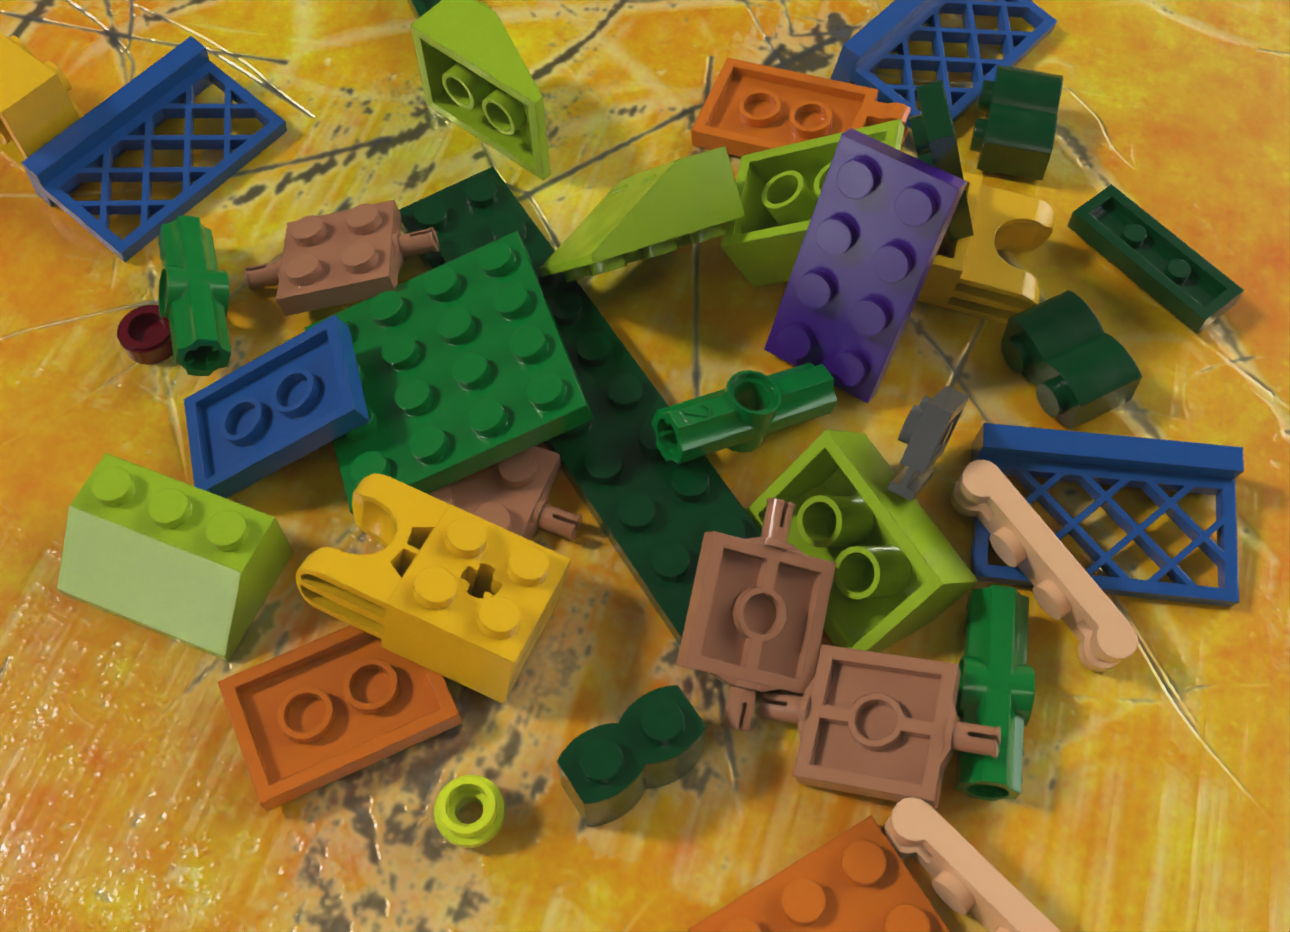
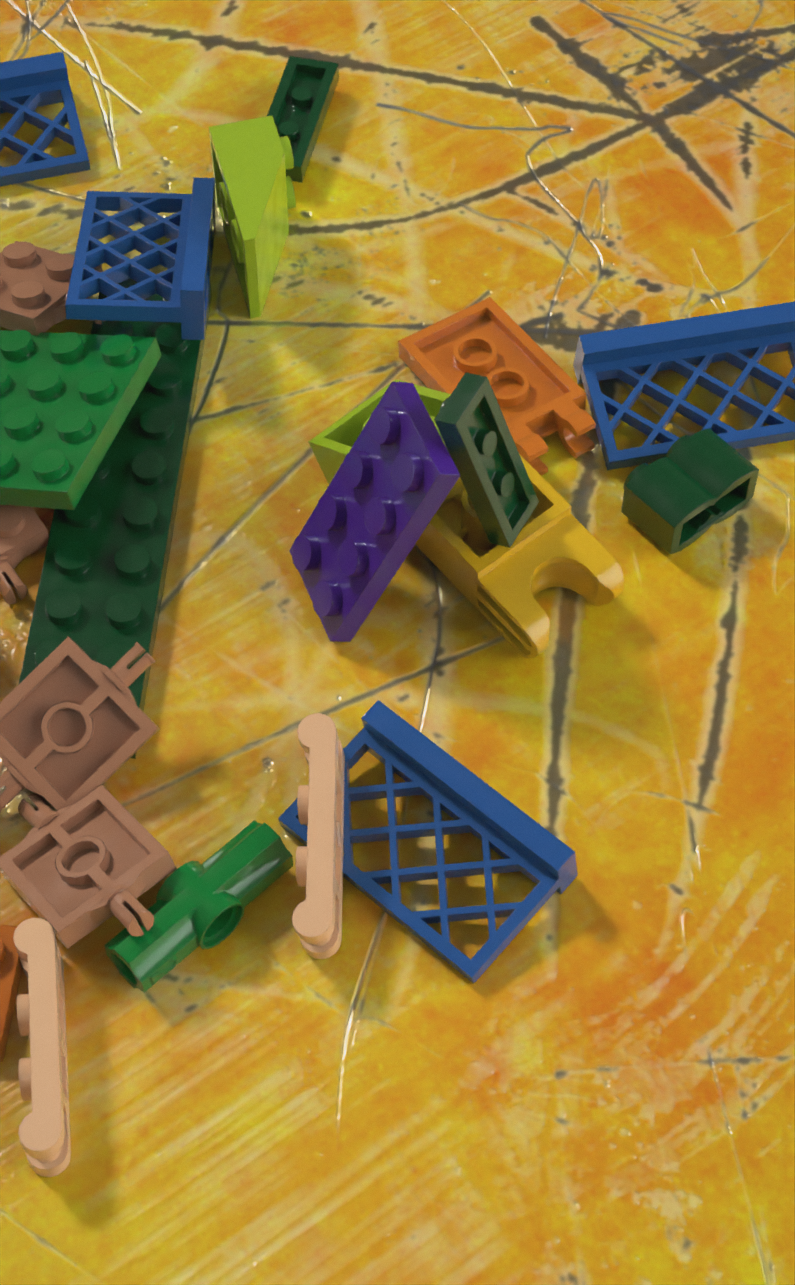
camera: 35 degrees right, 5 degrees down
lime slope [539,146,745,282] -> none
green piece [652,363,837,464] -> none
lime slope [745,429,978,652] -> none
dark grey plate [888,386,970,501] -> none
dark green brick [1001,290,1142,429] -> none
dark green plate [1067,184,1244,334] -> none
none -> blue fence [65,177,216,340]

